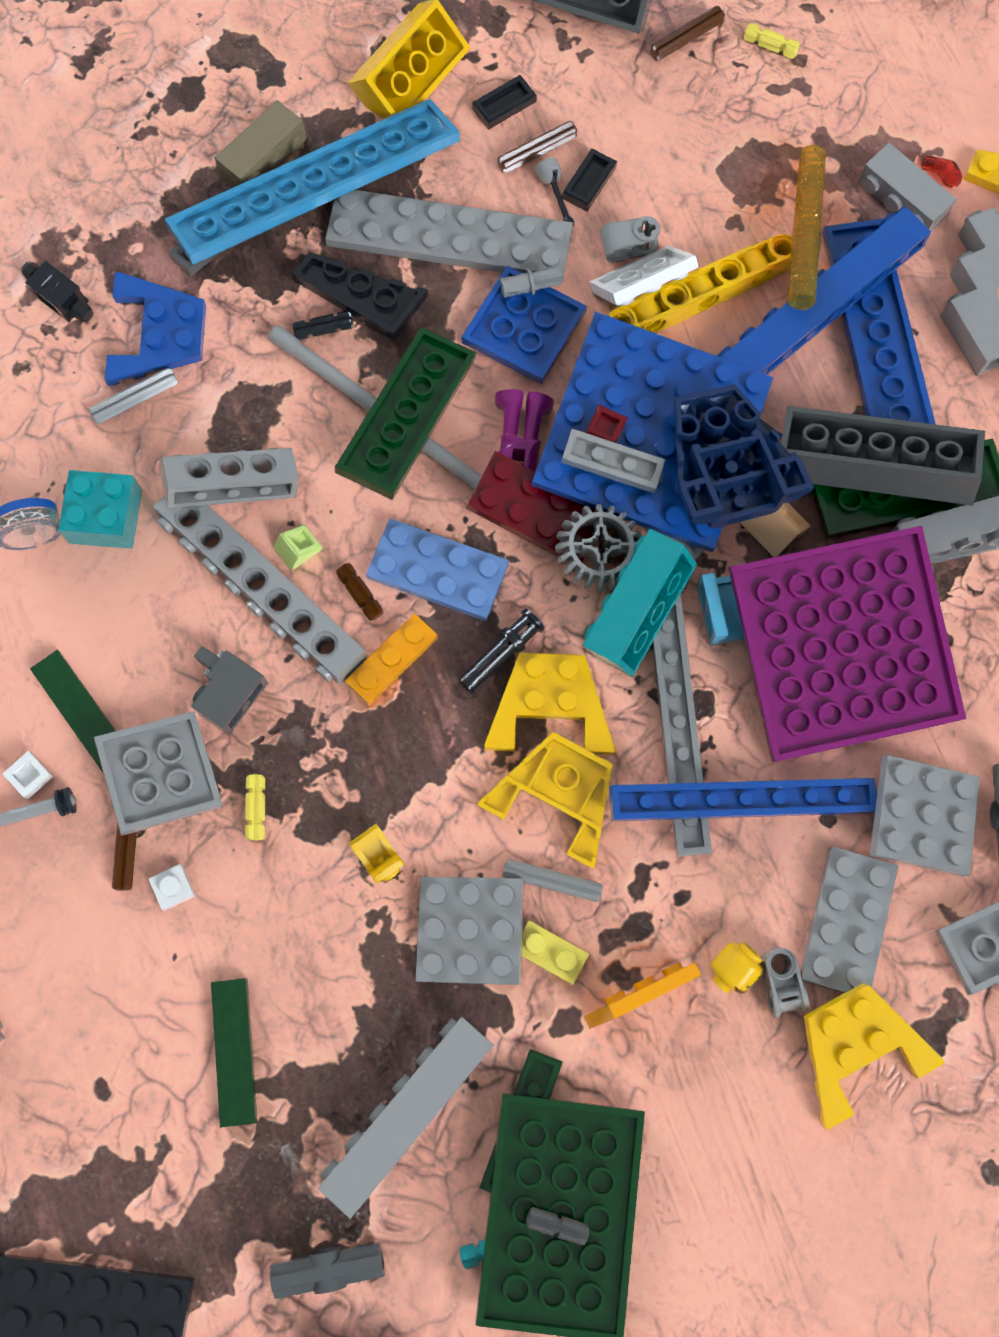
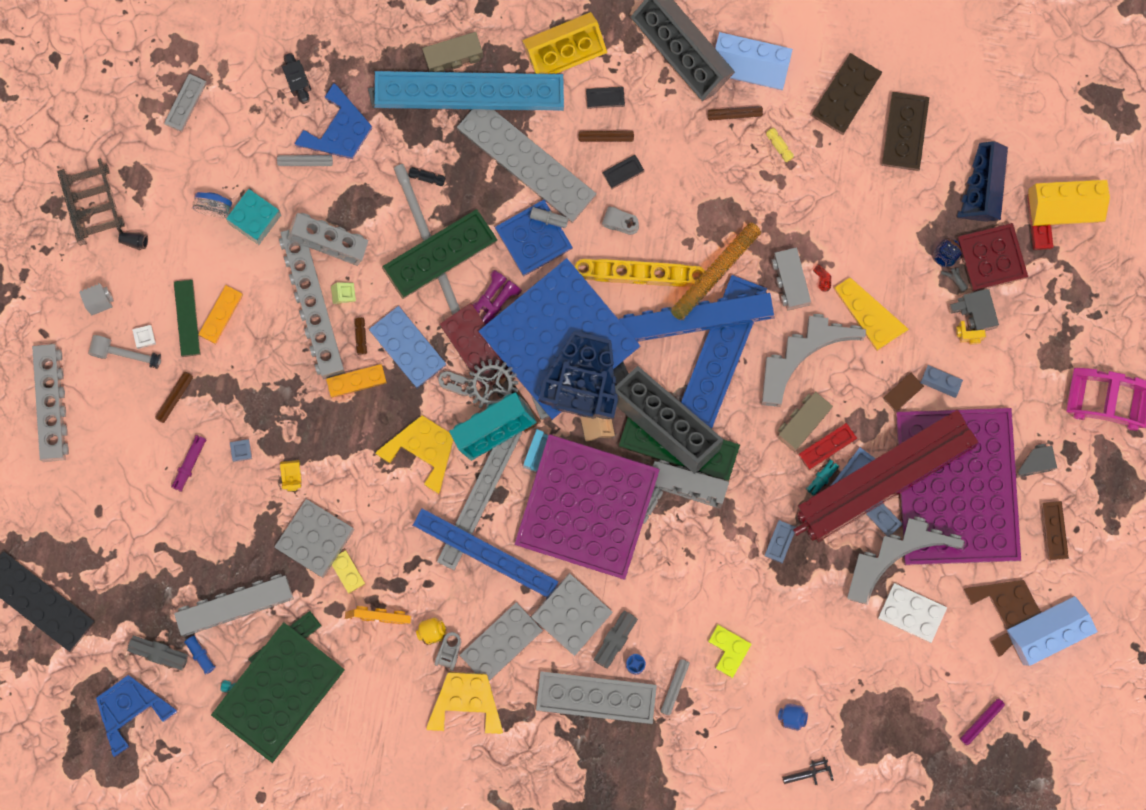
camera: 30 degrees right, 5 degrees up
light grey plate [94,711,223,836] -> none
white plate [149,864,196,911] -> none
dark grey hinge [191,646,269,736] -> none
dark green tile [211,978,258,1128] -> none
light yellow axle [245,774,265,841] -> none
black wing [292,252,428,340] -> none
black pin [458,608,545,694] -> none
yellow wing [477,732,613,869] -> none
light grey axle [503,859,603,902] -> none
flat silver piece [526,1207,589,1245] -> none
hinge [535,158,574,227] -> none
light grey plate [561,429,665,493] -> none
dark red tile [585,404,628,443] -> none
white plate [589,245,698,306] -> none
none -> magenta pin [171,435,207,492]
none -> blue pin [184,636,216,675]
none -> light orange plate [198,285,243,345]
none -> sand blue plate [230,439,252,462]
none -> light grey beam [438,371,473,397]

